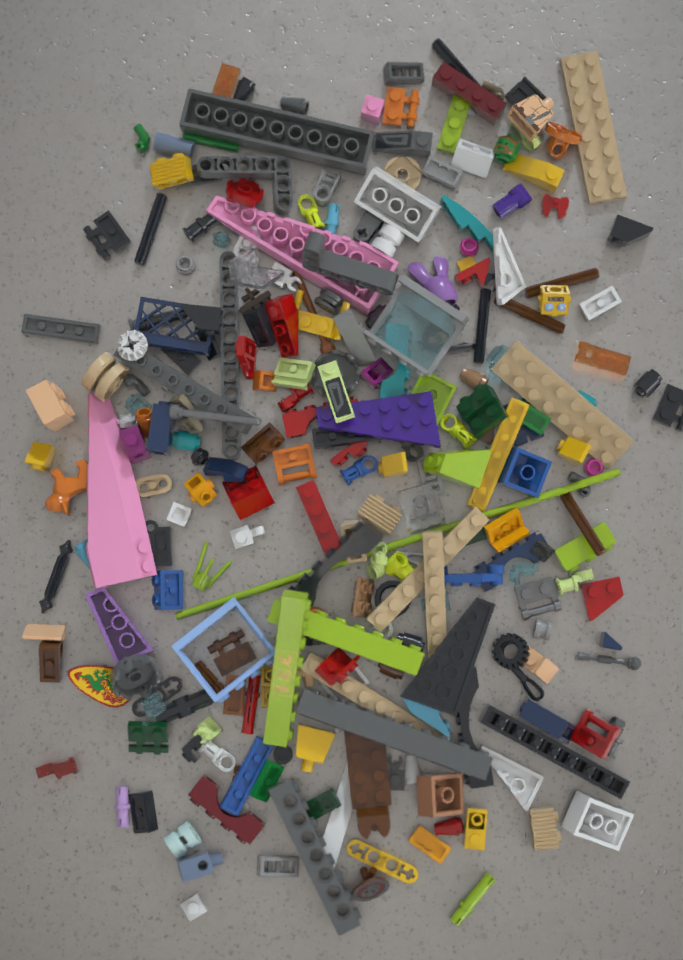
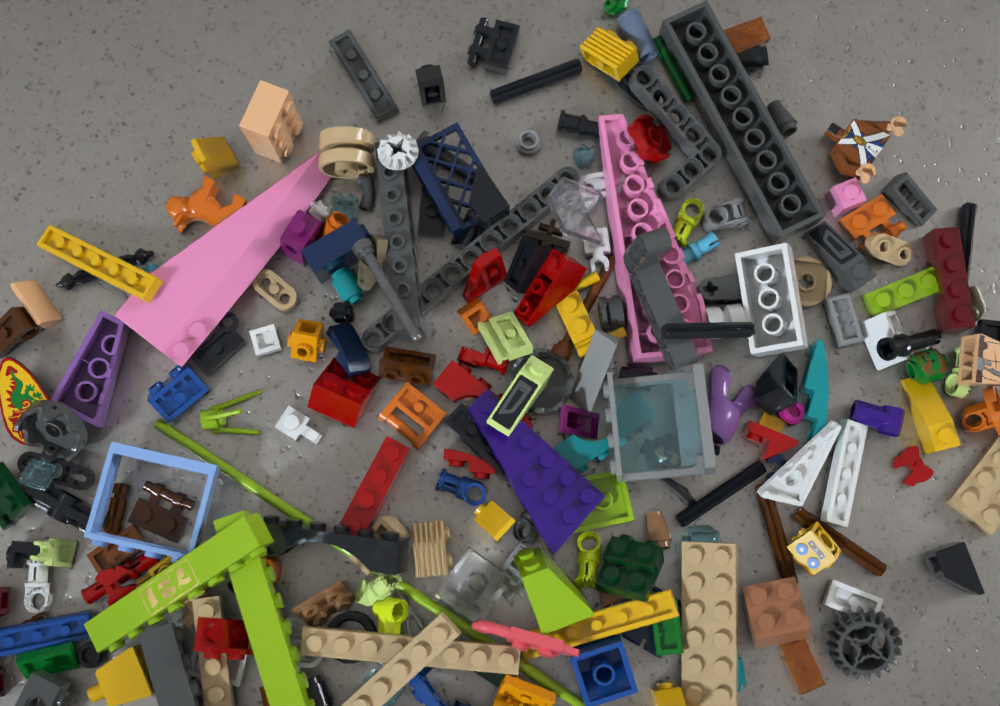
camera: 50 degrees right, 5 degrees down
none -> yellow tile [36,224,163,304]
none -> red piece [95,565,137,606]
none -> black slope [415,64,446,107]
none -> coral plate [471,620,580,659]
none -> black axle [661,322,756,339]
none -> nougat brick [741,576,811,649]
none -> black slope [754,353,798,416]
none -> white plate [820,419,868,528]
none -> torso [824,116,907,184]
none -> dark grey gear [826,606,902,681]
none -> tan plate [864,232,913,266]
none -> black pin [876,329,942,361]

